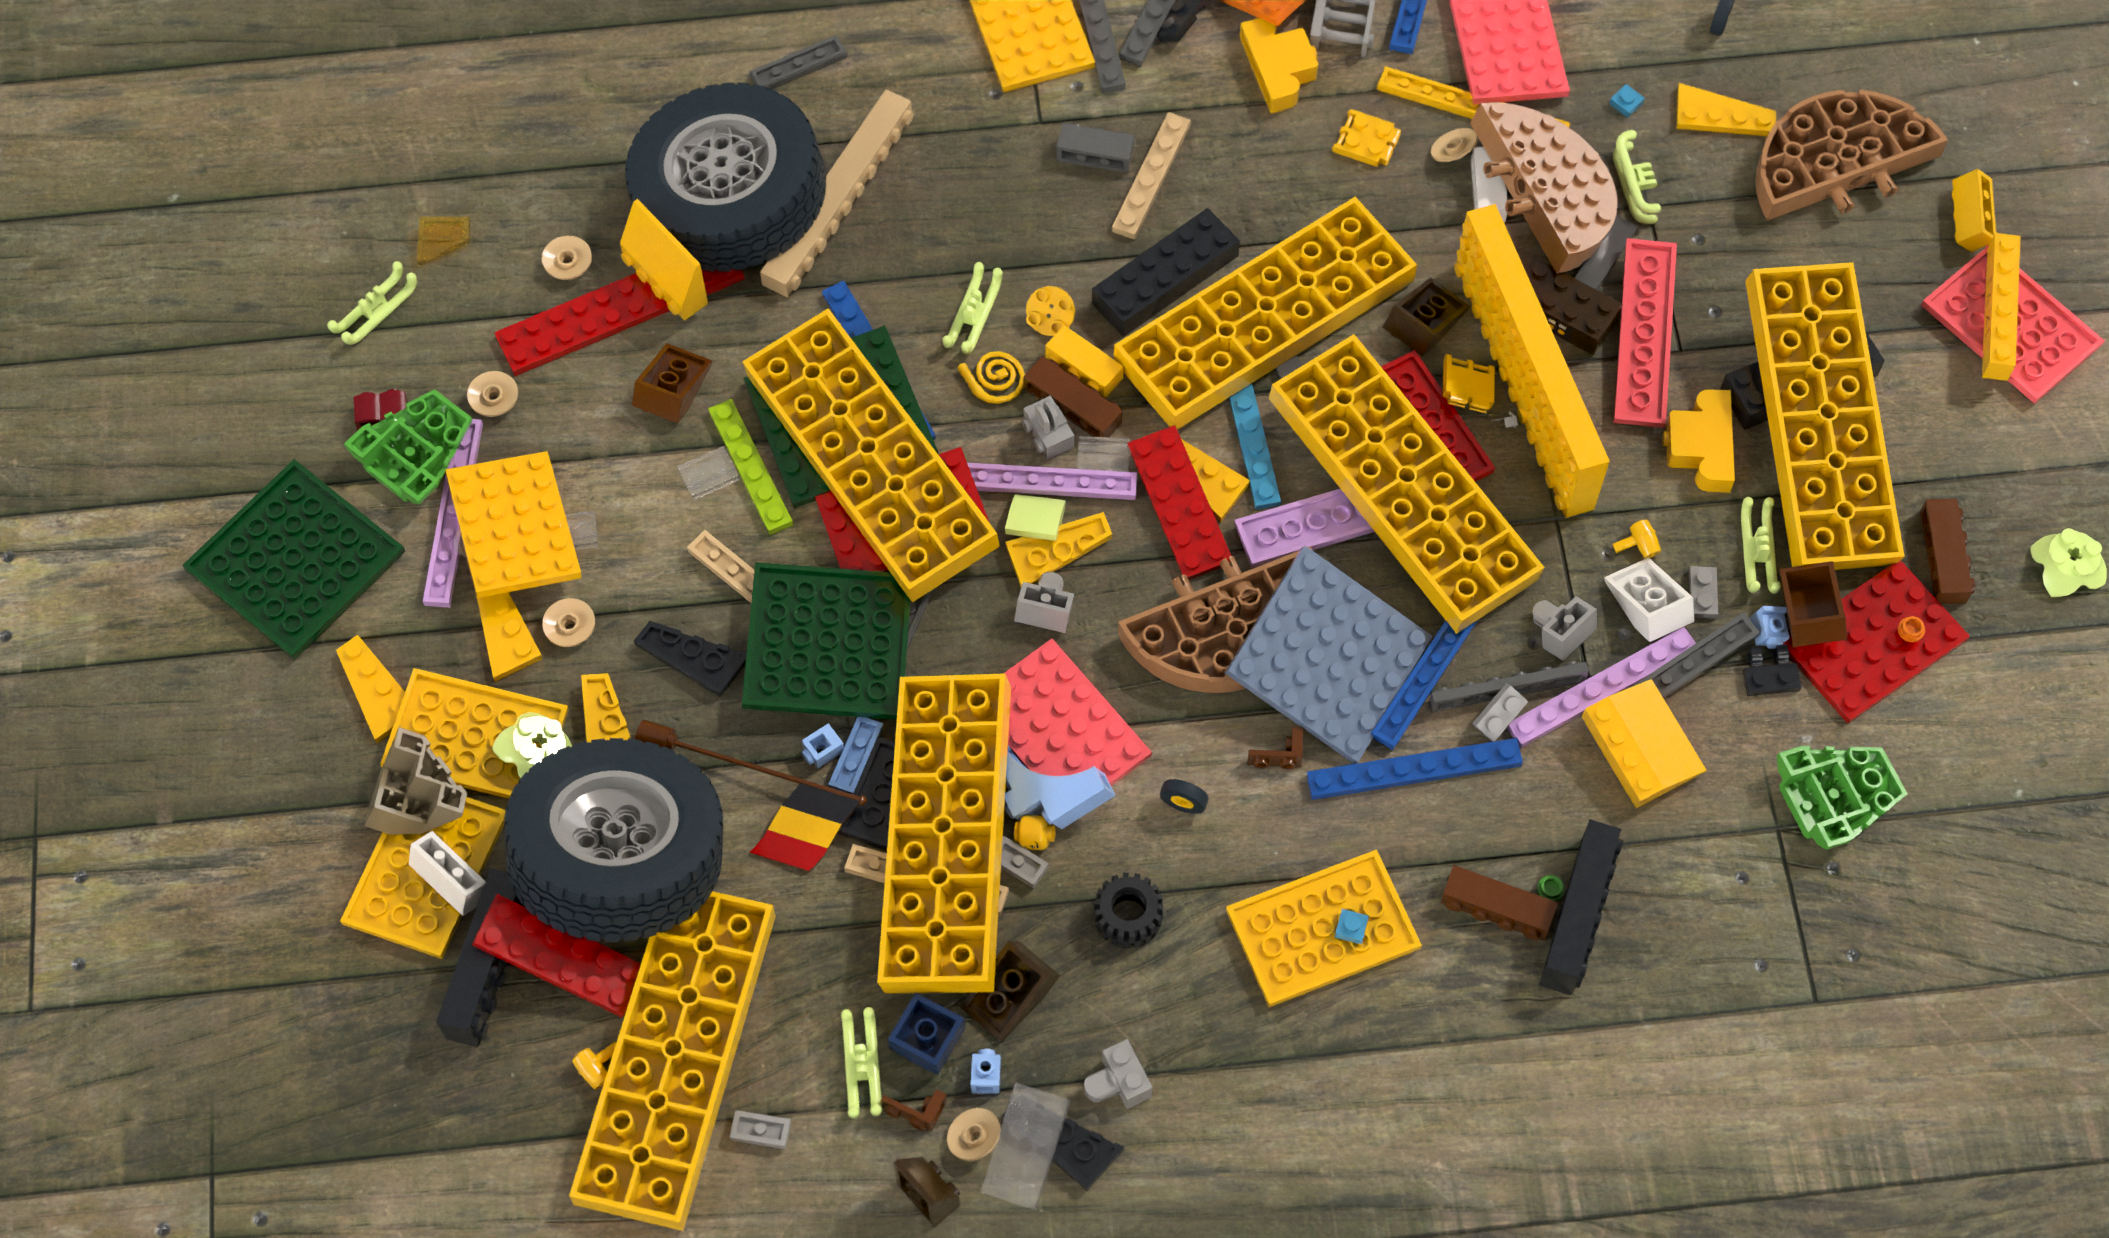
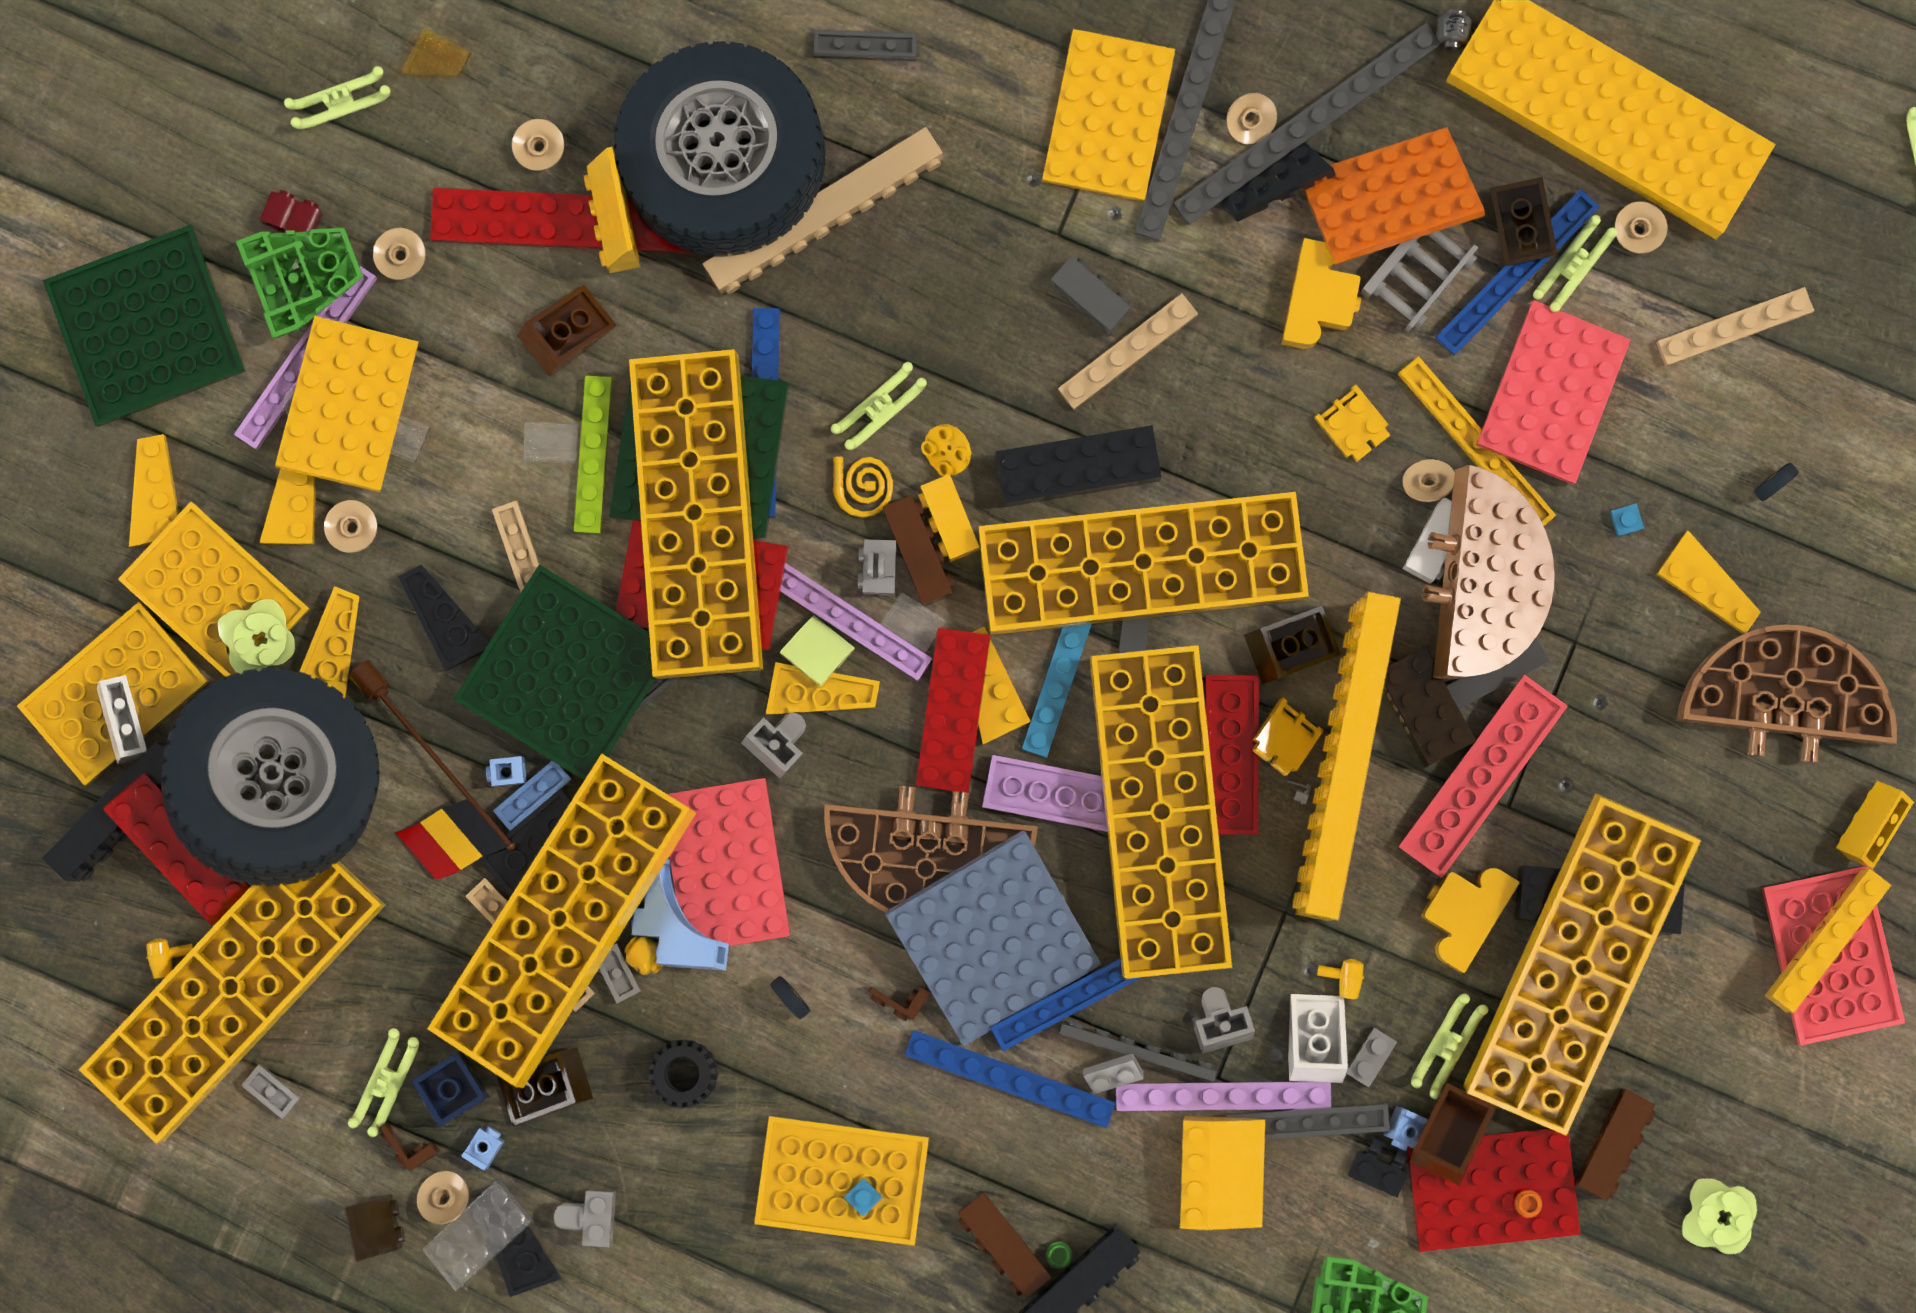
camera: 30 degrees right, 20 degrees up
dark tan brick [364,727,467,835] -> none
yellowish green piece [1613,130,1661,224] -> none

